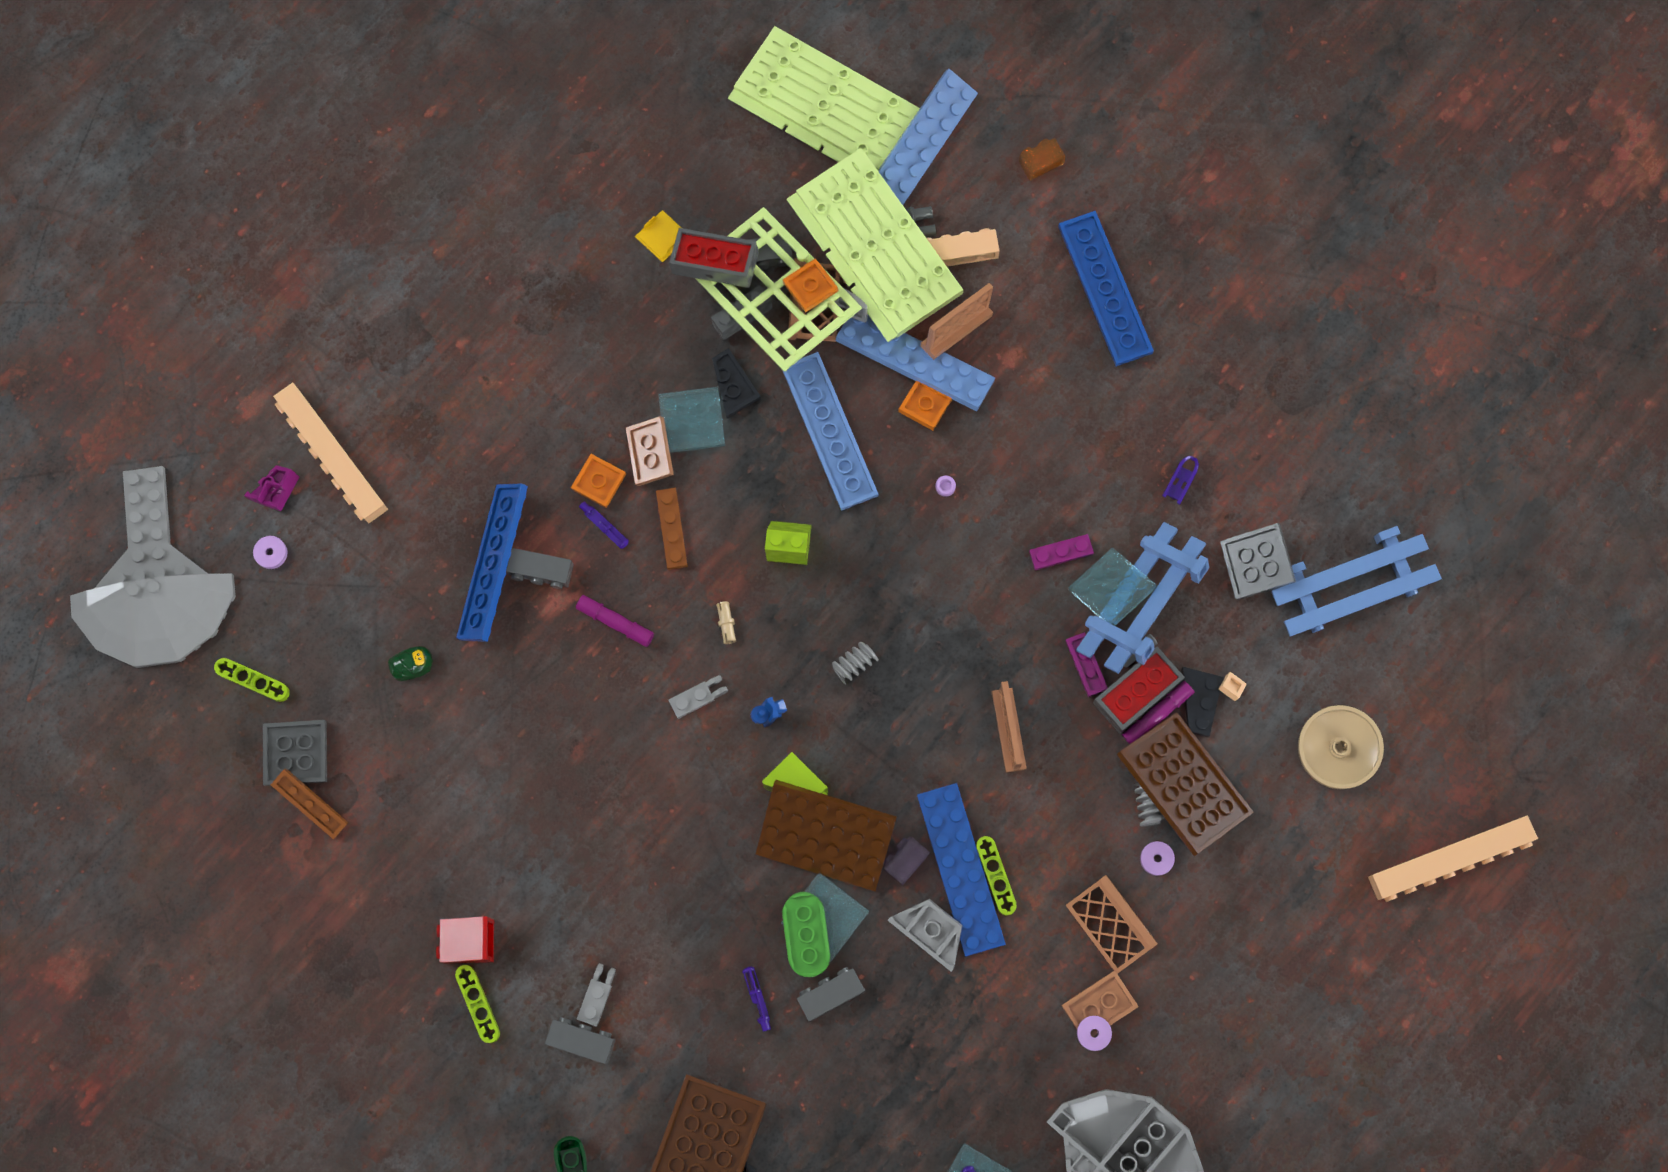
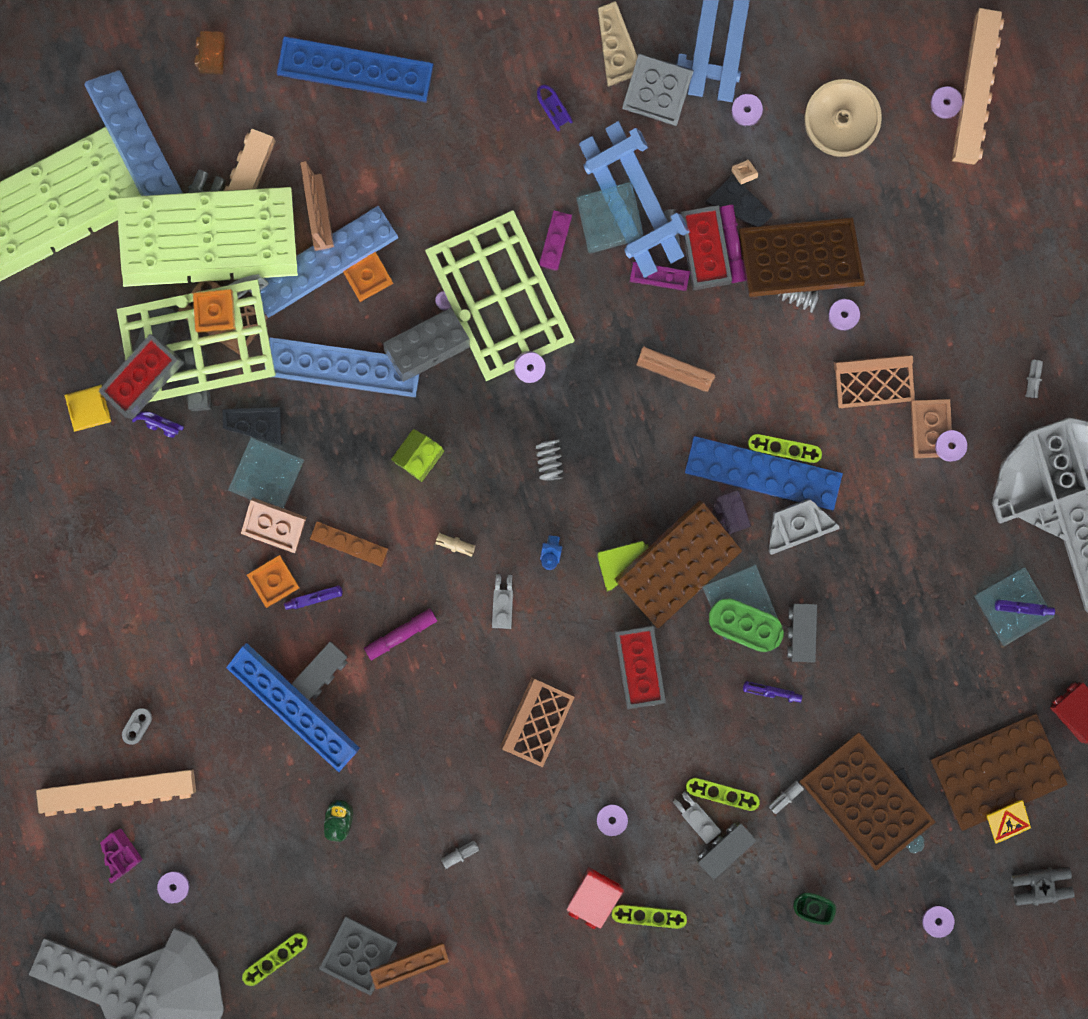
camera: 65 degrees left, 10 degrees up
none -> light grey plate [122,708,152,745]
none -> dark purple piece [132,411,184,438]
none -> dark grey brick [384,308,470,382]
none -> yellowish green door [425,211,574,381]
none -> light grey axle [441,841,479,869]
none -> nougat fence [500,677,575,767]
none -> lavender piece [514,351,545,383]
none -> lavender piece [597,804,628,836]
none -> tan wing [598,2,638,86]
none -> red brick [614,626,666,709]
none -> lime beam [686,778,759,811]
none -> lavender piece [732,94,763,126]
none -> light grey axle [769,780,804,814]
none -> lavender piece [931,87,962,118]
none -> light grey axle [1025,360,1043,398]

